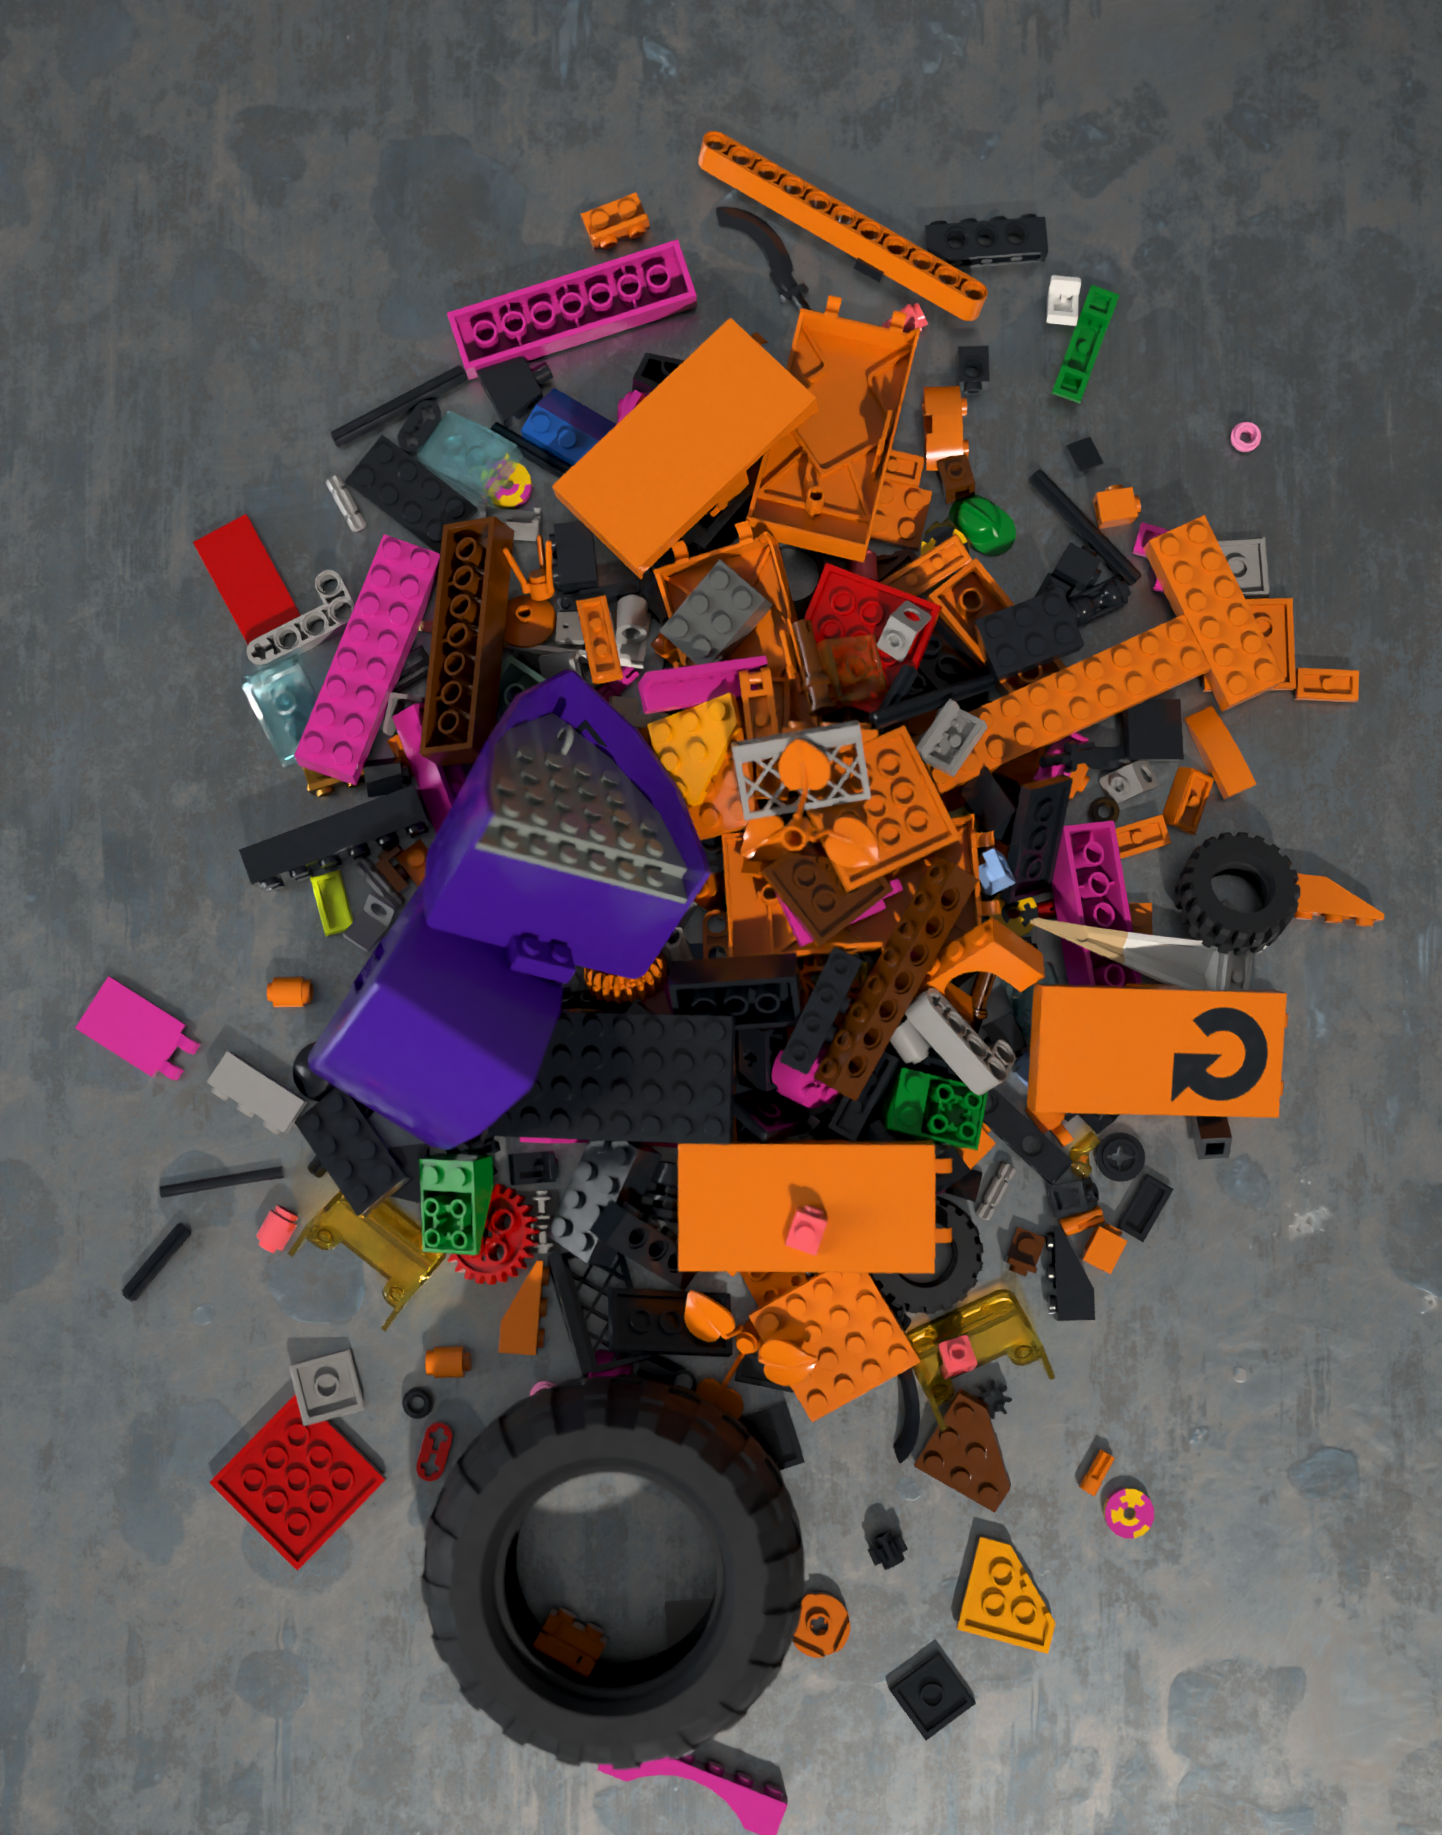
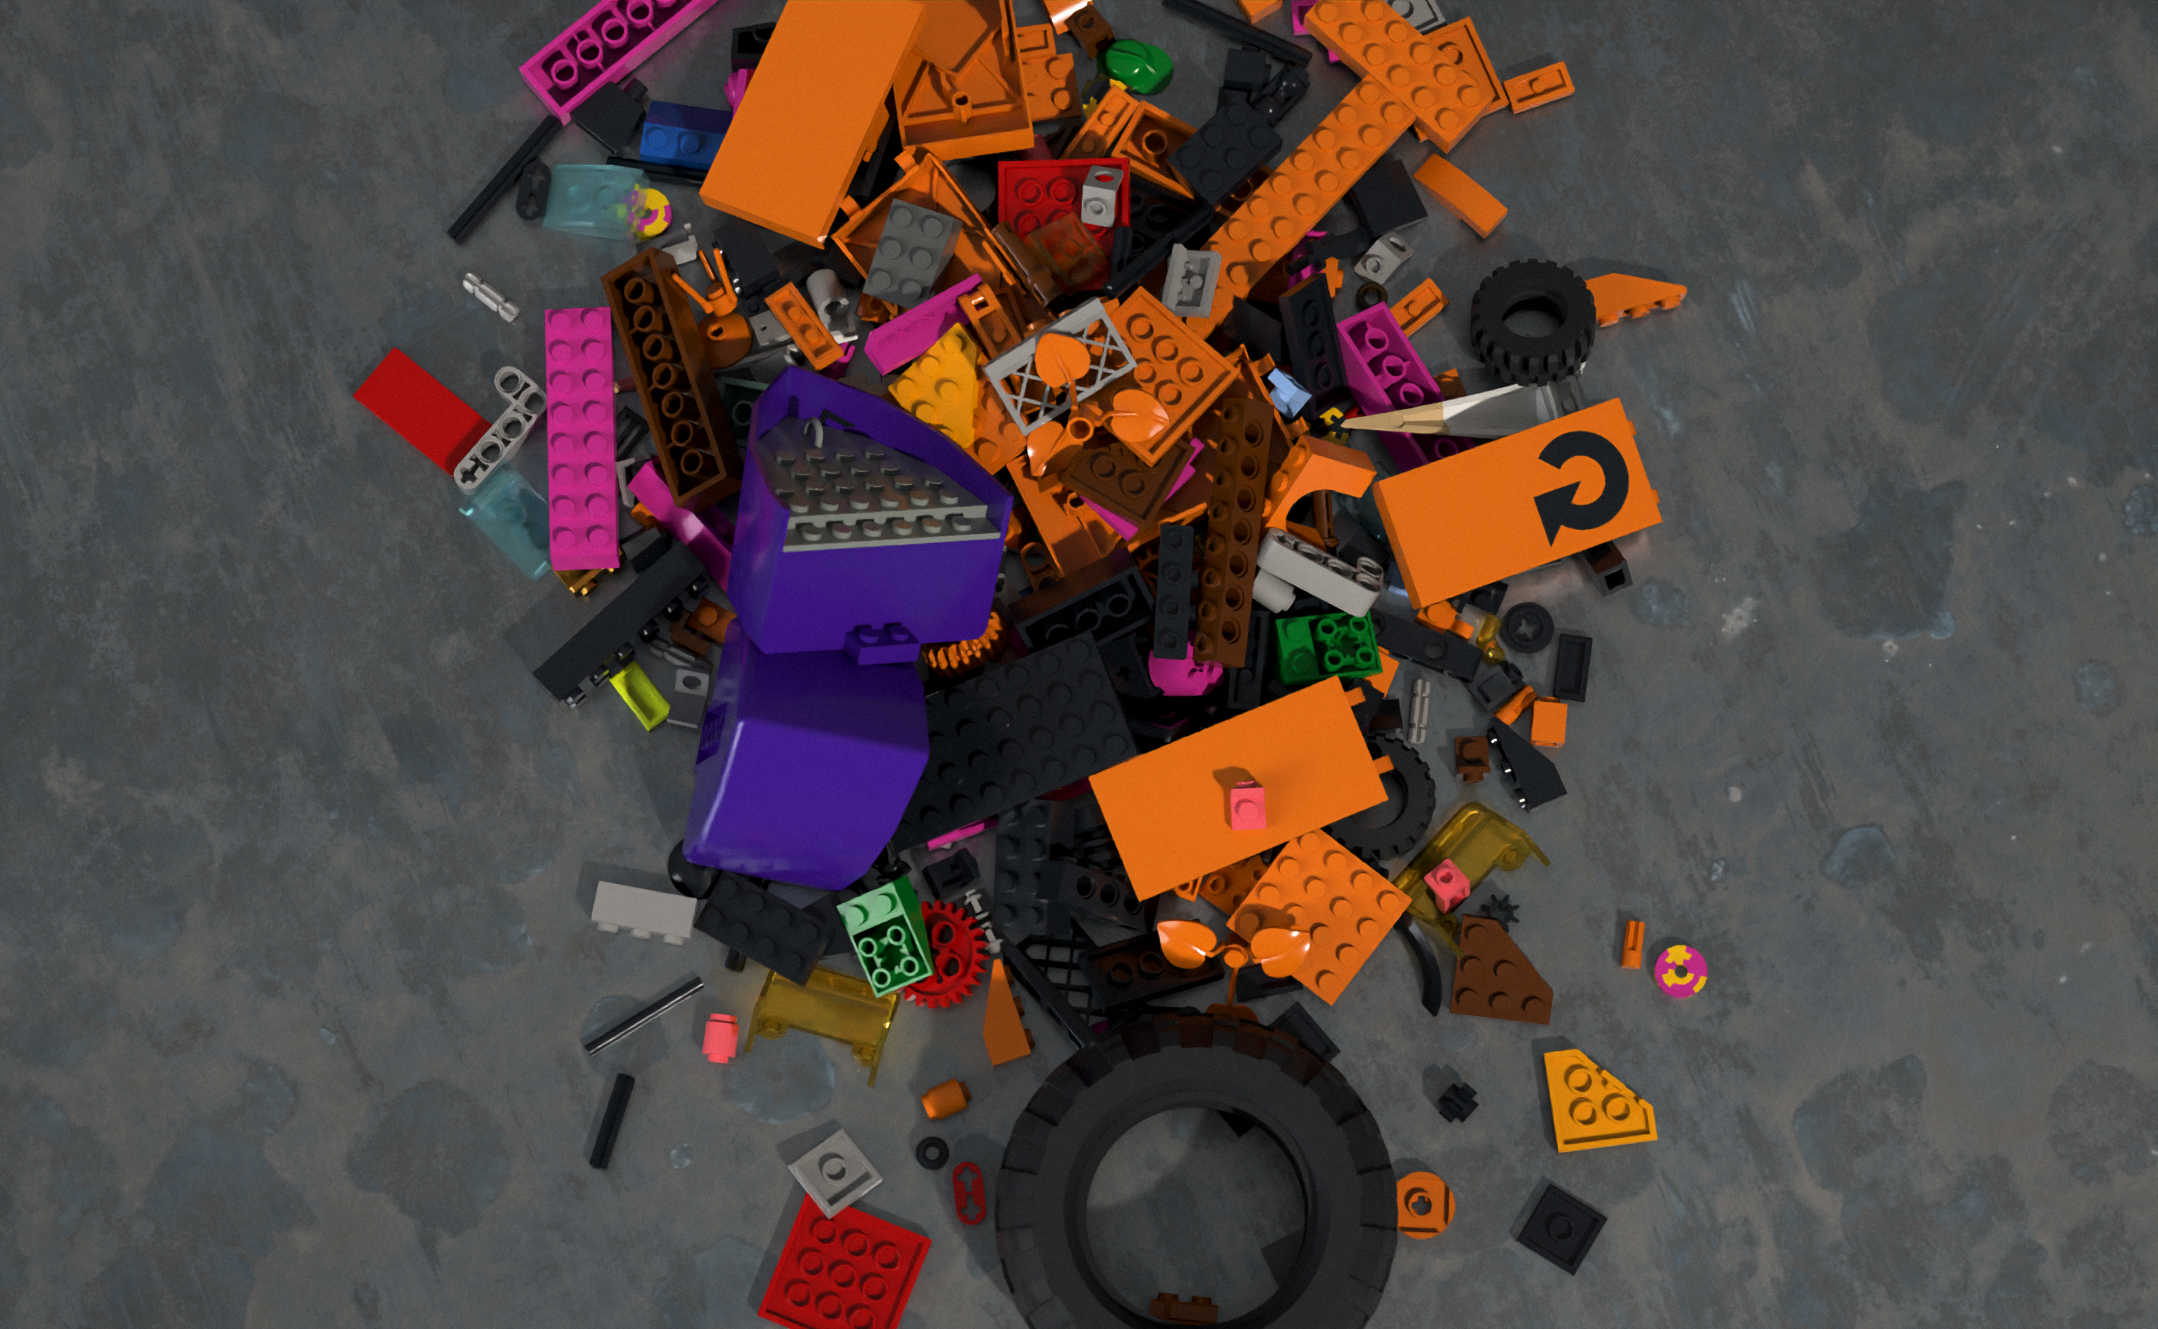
camera: 25 degrees left, 5 degrees down
dark pink tile [75,976,201,1081] -> none
orange brick [267,976,313,1008] -> none
black plate [345,434,478,554] -> none
orange slope [1162,767,1214,835] -> none

